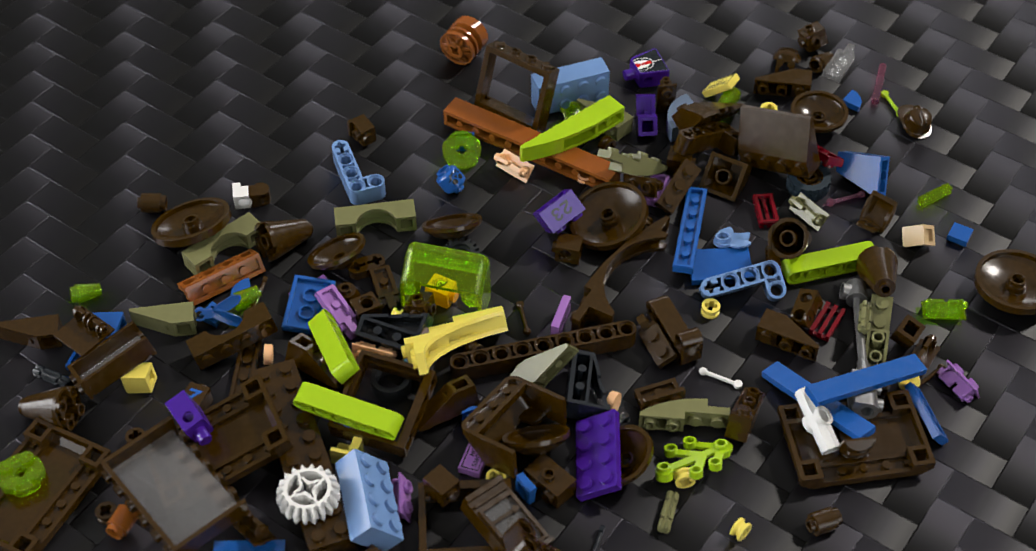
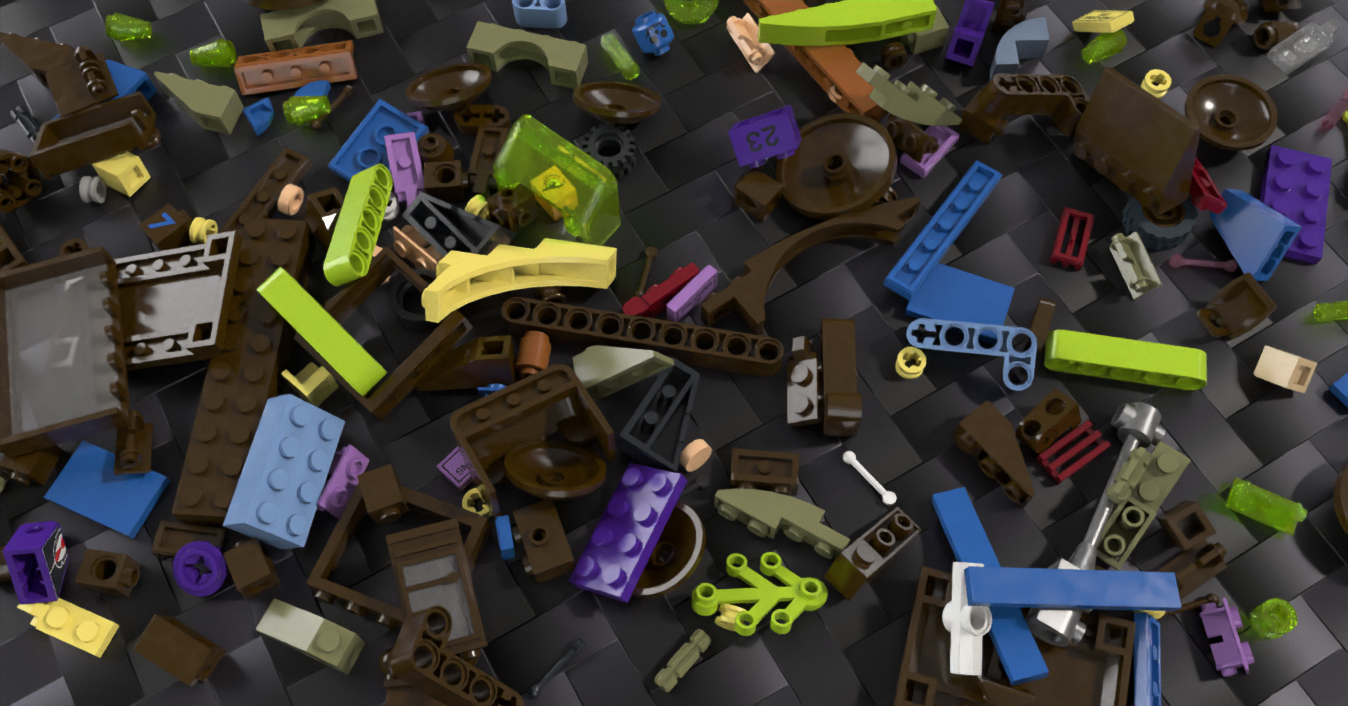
camera: 25 degrees right, 15 degrees up
dark purple torso [165,390,214,446] -> none
dark brown arch [186,302,278,370] -> none
blue piece [195,295,242,327] -> none
dark brown cone [254,219,313,262] -> none
white gear [276,463,341,526] -> none
dark brown plate [654,158,701,216] -> none
dark brown wedge [671,102,744,130] -> none
dark brown slope [698,151,753,202] -> none
medium blue plate [713,227,751,249] -> none
dark brown slope [753,68,812,98] -> none
dark brown cone [768,217,812,259] -> none
blue tile [843,90,862,112] -> none
dark brown cone [856,246,898,297] -> none
none -> light grey bush [79,176,107,203]
none -> light yellow bush [189,217,218,244]
none -> clear neon green cone [190,38,237,67]
none -> dark orange brick [514,331,551,379]
none -> clear neon green axle [601,32,639,80]
none -> dark red hinge [622,262,699,318]
none -> clear neon green wheel [1250,598,1298,640]
none -> dark purple plate [1260,145,1332,264]

